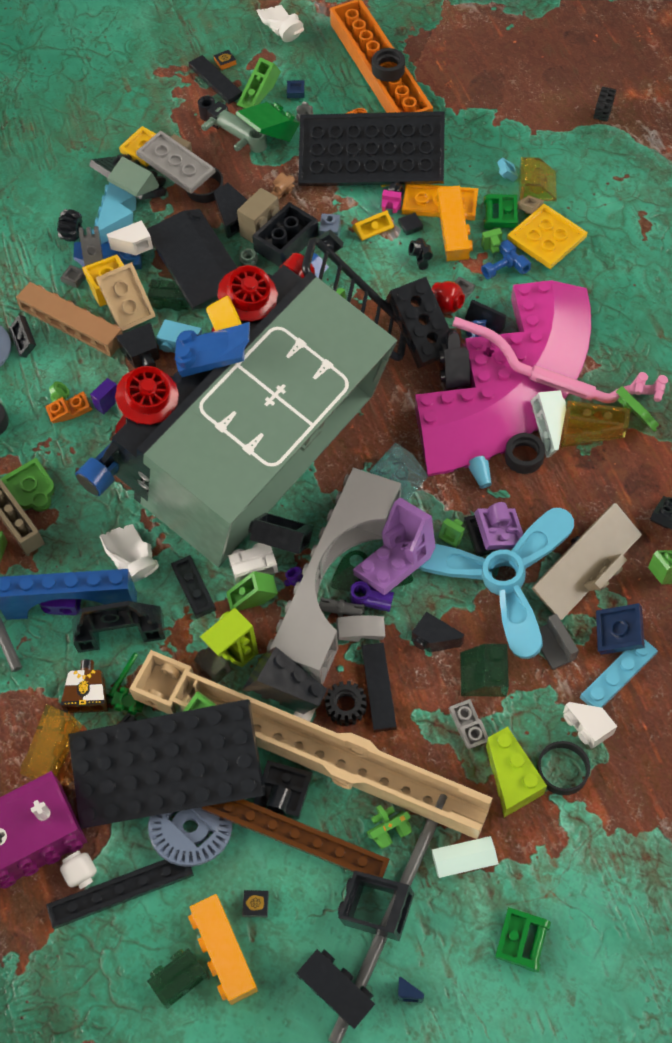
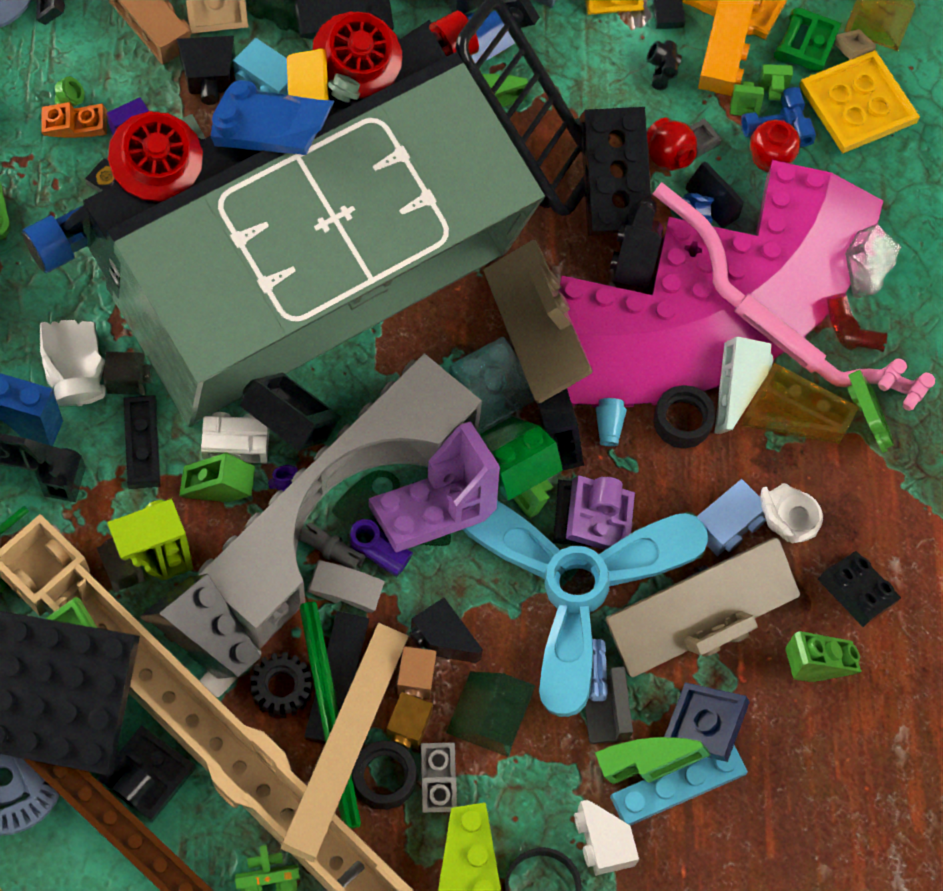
camera: 10 degrees right, 5 degrees up
none -> tile [85,158,114,192]
none -> clear smoke brick [104,352,152,395]
none -> tan tile [280,622,409,863]
none -> green axle [299,601,361,829]
none -> sand green plate [328,74,360,102]
none -> black tyre [352,740,417,810]
none -> pearl gold brick [386,692,433,750]
none -> medium nougat brick [397,646,437,700]
none -> green slope [479,416,563,501]
none -> dark tan bracket [484,240,593,403]
none -> black slope [535,388,584,471]
none -> light blue axle [589,639,608,702]
none -> bright green slope [595,737,710,785]
none -> light blue brick [697,479,766,557]
none -> bright green tile [730,81,764,117]
none -> red piece [750,119,800,172]
none -> white hair [760,483,823,543]
none -> clear red arm [826,293,887,352]
none -> clear slope [845,224,902,299]

